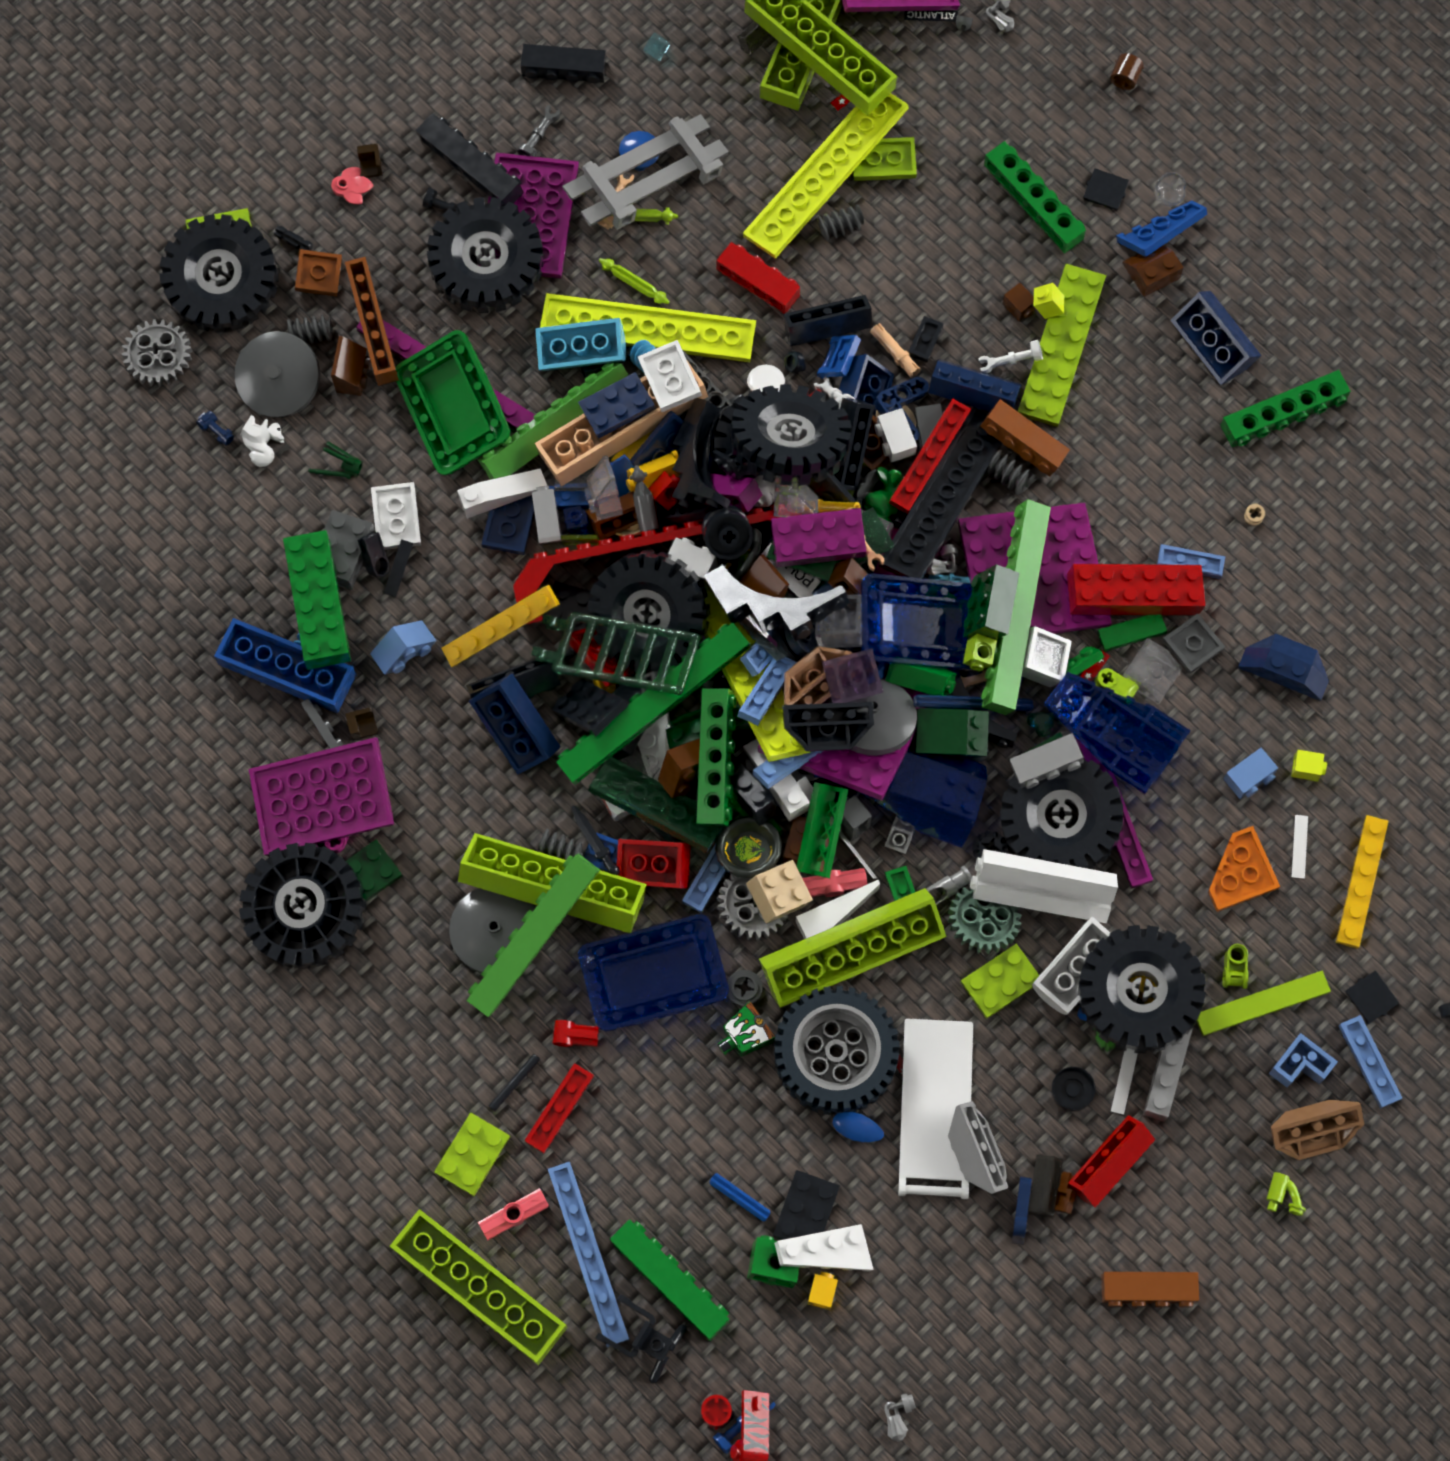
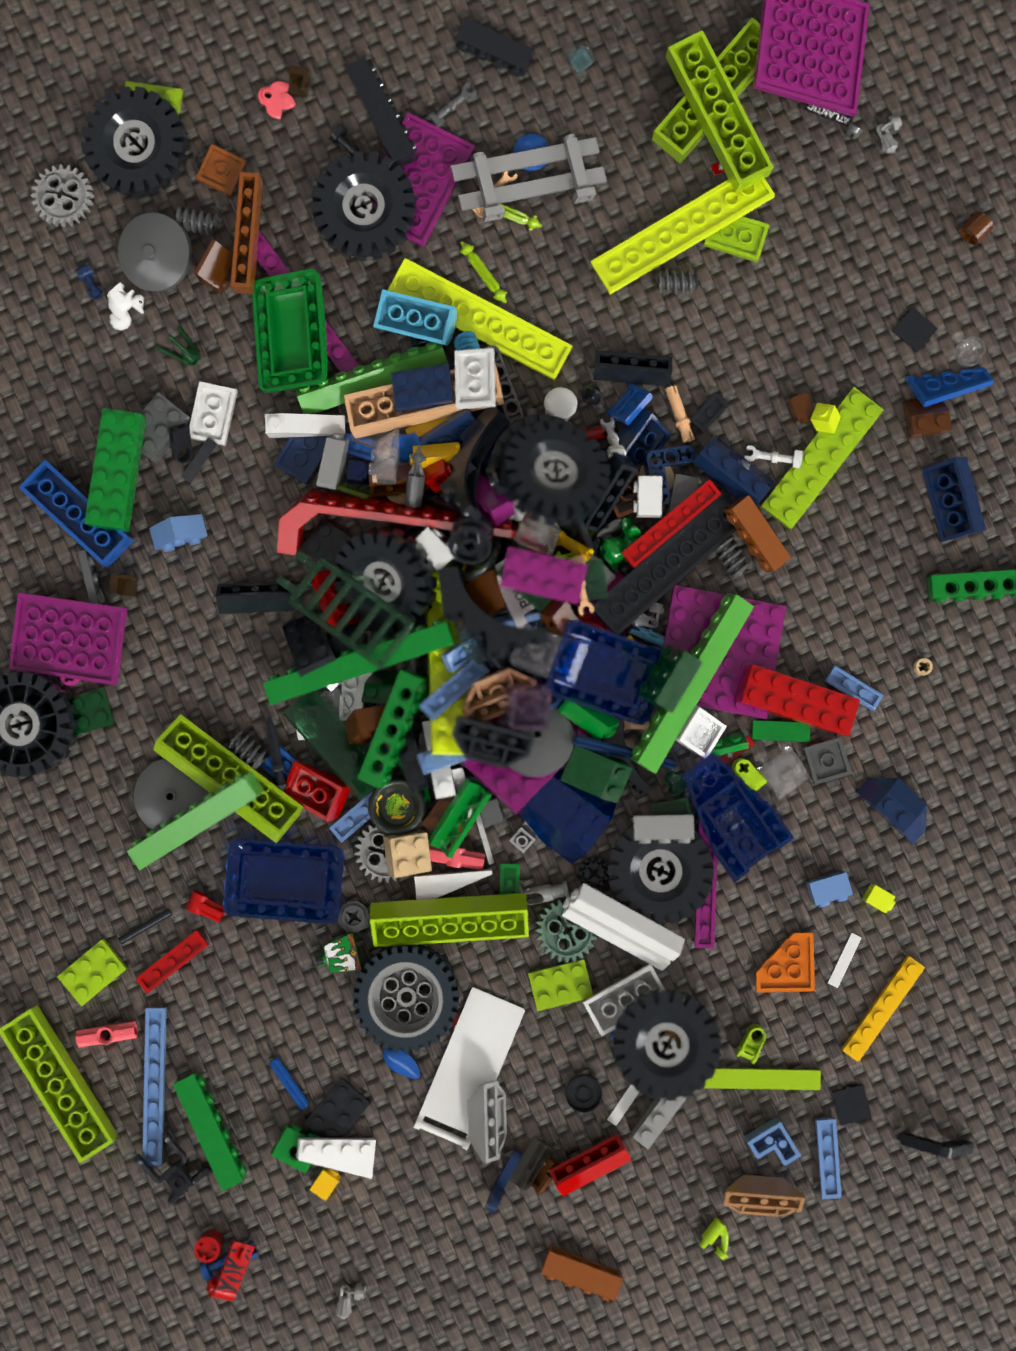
camera: 20 degrees right, 15 degrees up
black axle [274,226,313,251] -> none
yellow plate [441,585,560,667] -> none
dark blue slope [469,673,561,775] -> none
red brick [716,242,800,314] -> none
lime brick [963,634,997,671] -> none
green brick [984,141,1086,254] -> none

